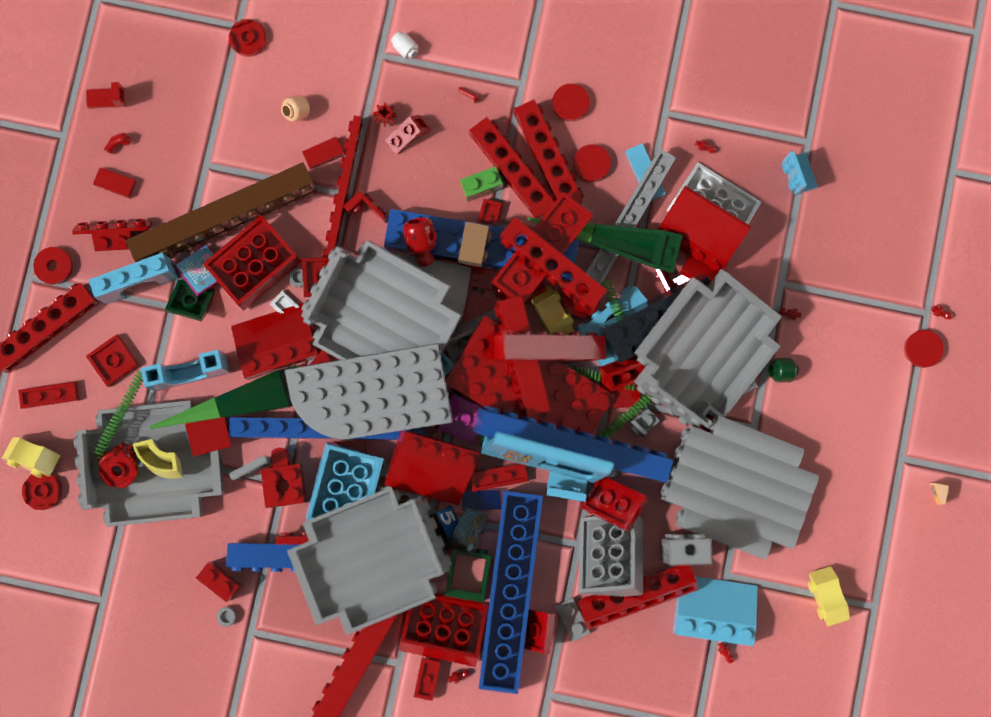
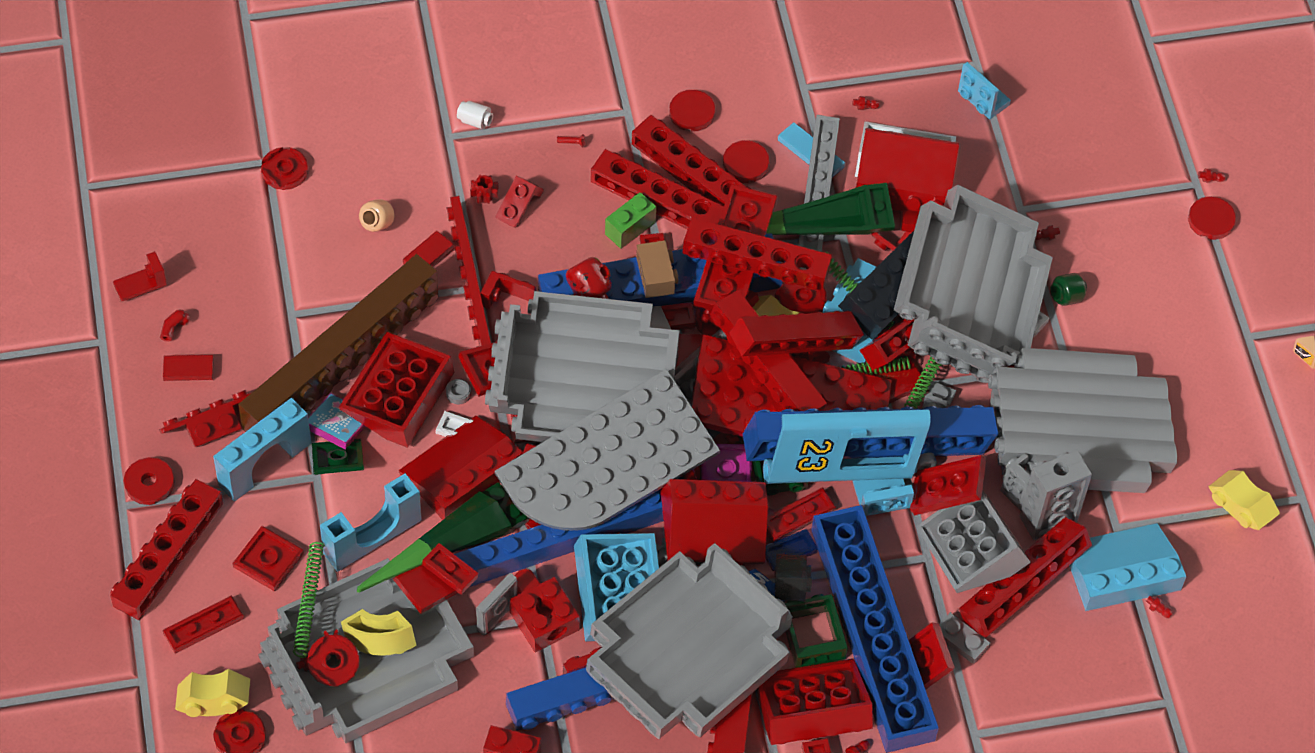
camera: 25 degrees left, 25 degrees down
none -> red plate [422,543,478,595]
none -> light grey bracket [1000,453,1031,511]

